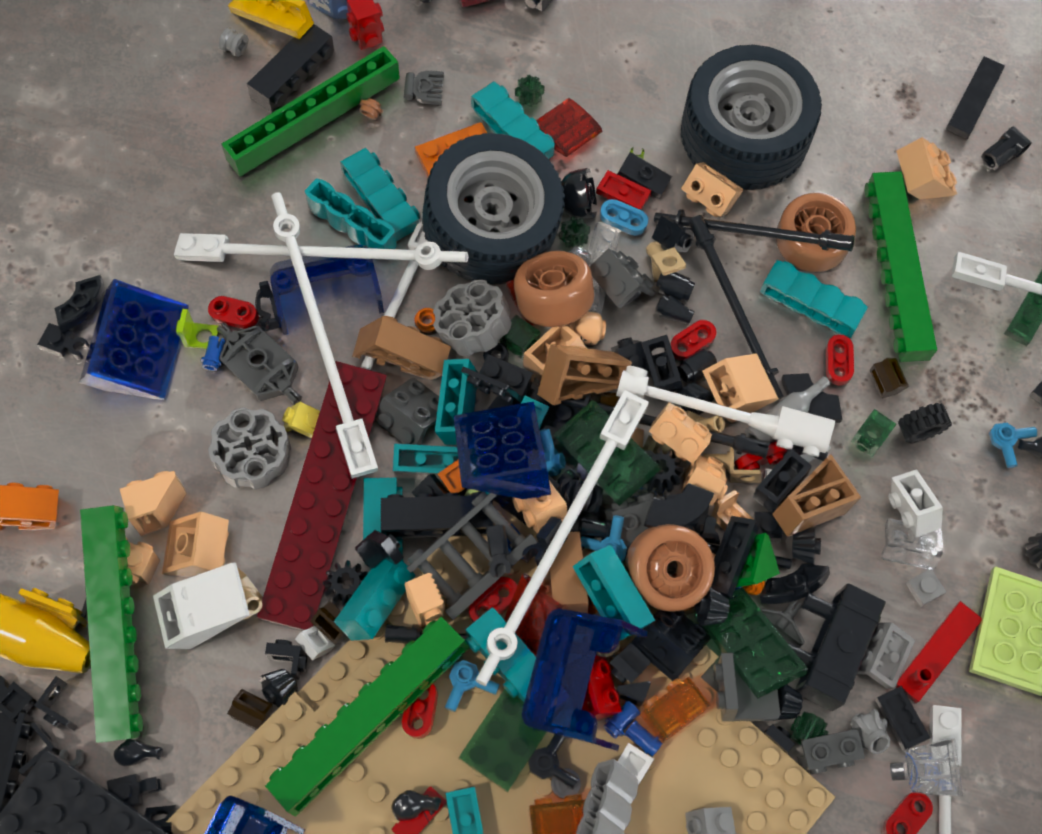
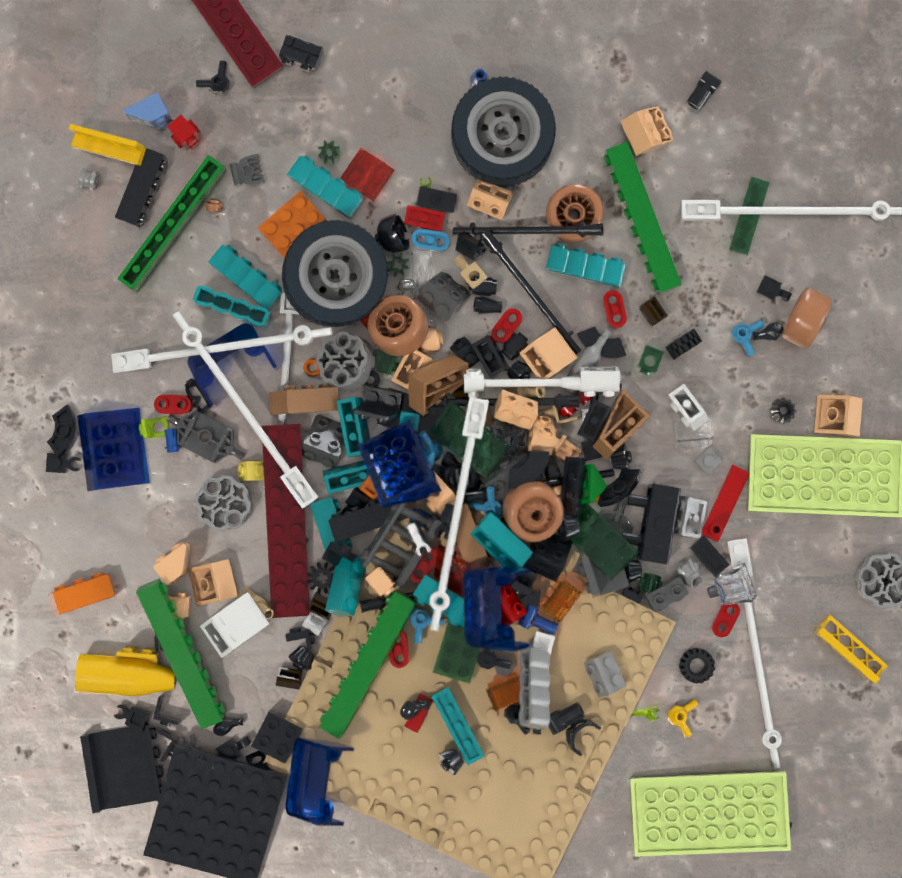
camera: 15 degrees left, 20 degrees up
black tile [946,56,1005,139] -> none
none -> black bracket [251,709,303,763]

